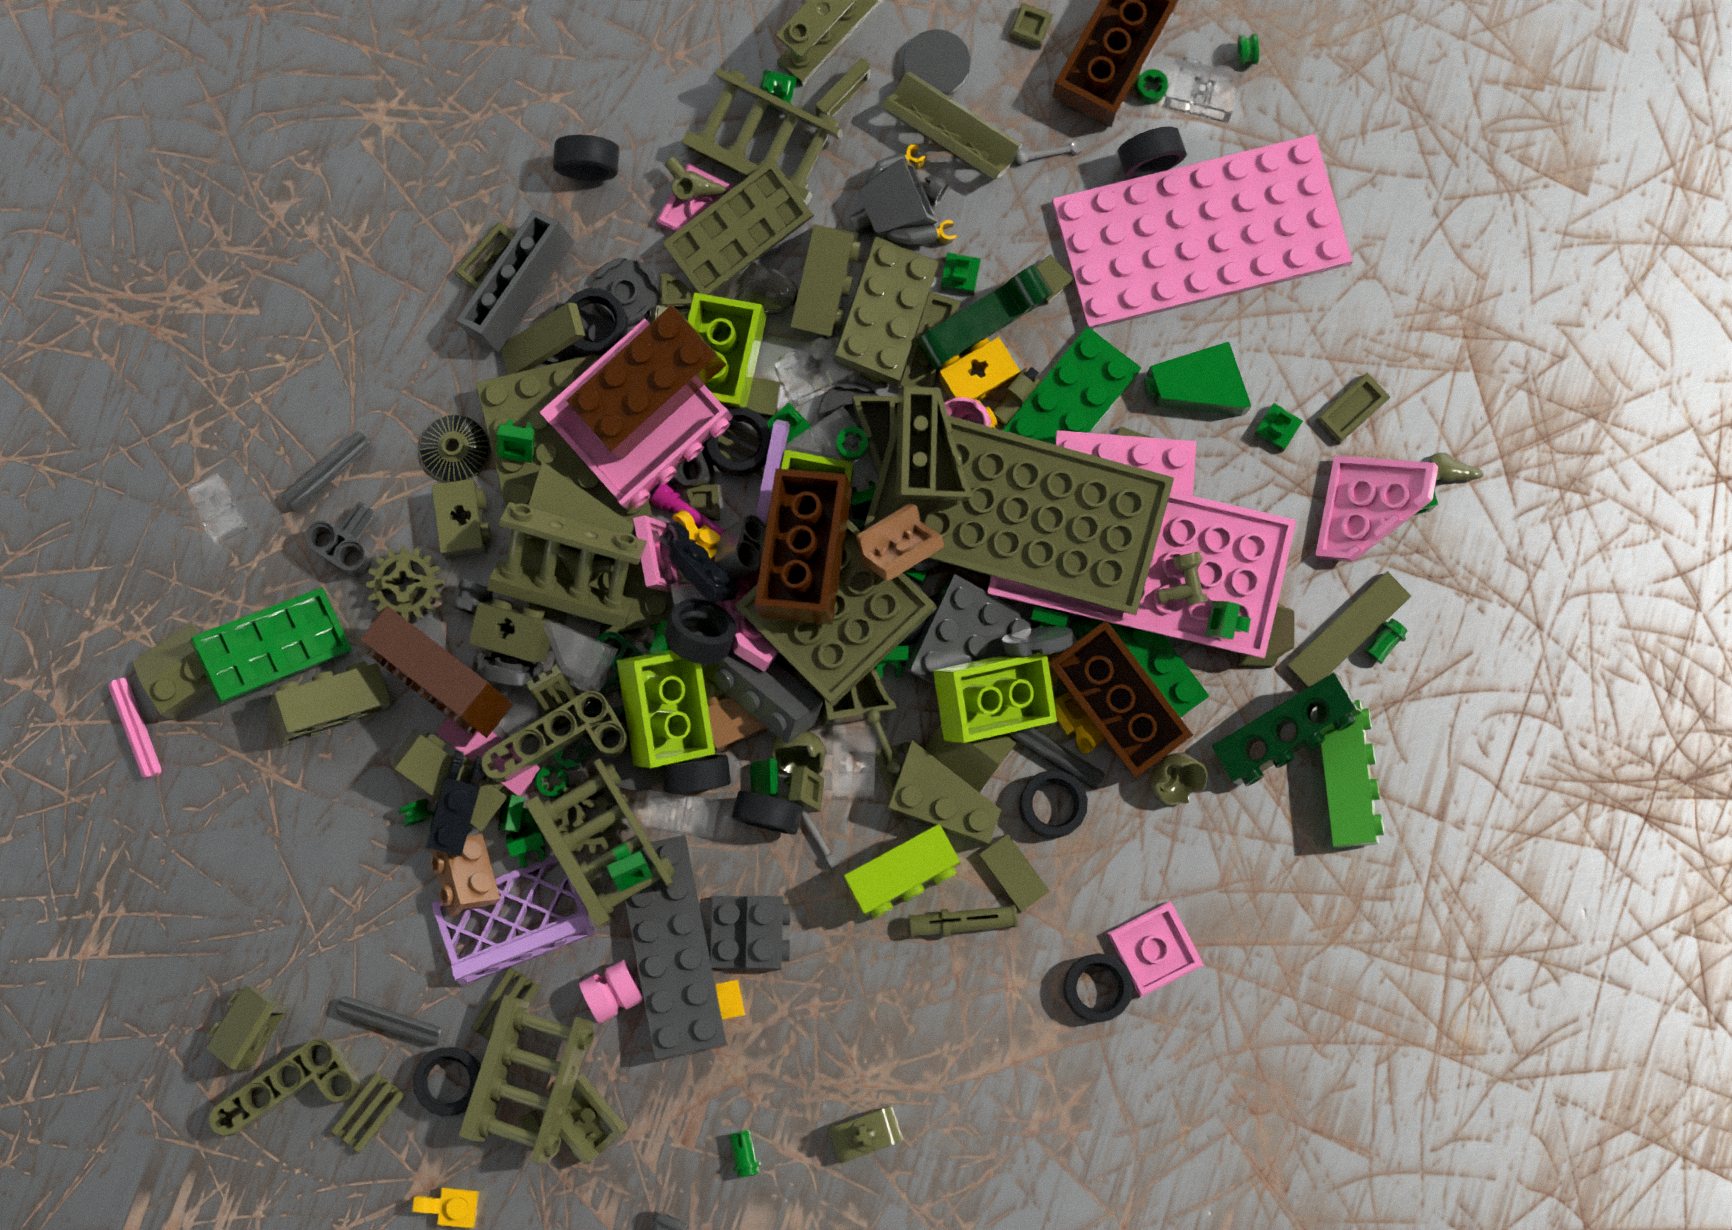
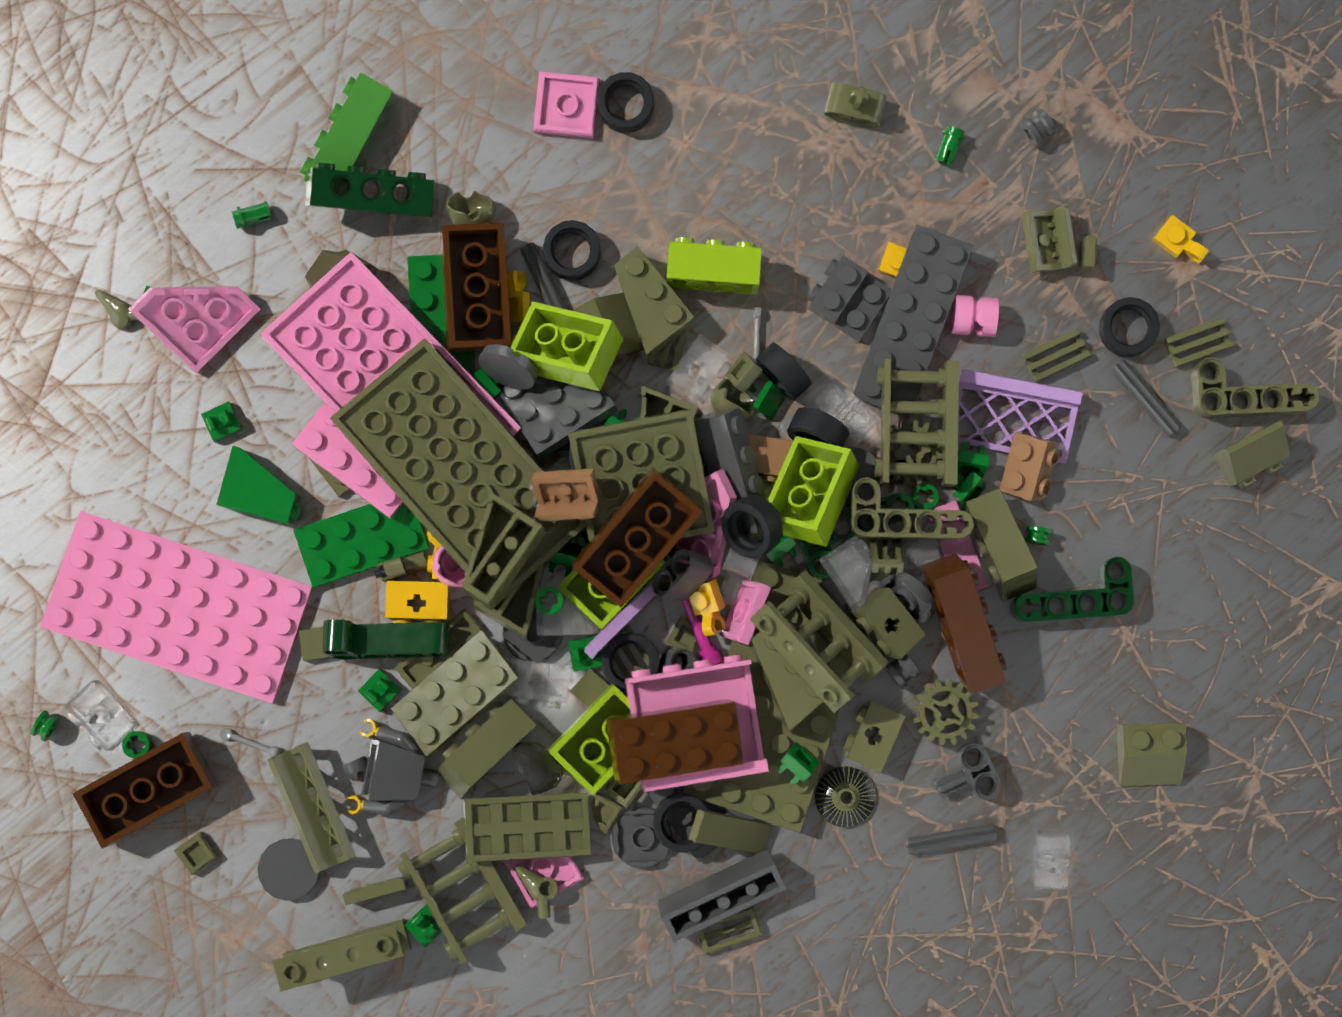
camera: 145 degrees left, 5 degrees up
bright pink axle [108,678,162,779] -> none
green plate [190,587,352,705] -> none
olive wedge [267,661,391,748] -> none
black hinge [425,750,483,856] -> none
olive fence [459,994,594,1164] -> none
black tyre [553,134,620,181] -> none
green tile [607,843,653,892] -> none
black hinge [659,522,740,602] -> none
olive hinge [866,709,901,774] -> none
olive pin [909,905,1018,938] -> none
olive tile [979,834,1050,913] -> none
black tyre [1117,126,1187,179] -> none
olive piece [1158,551,1208,605] -> none
green tile [1205,601,1251,640] -> none
olive tile [1286,571,1412,688] -> none
olive tile [1315,373,1390,445] -> none
none -> dark green beam [1010,557,1134,622]

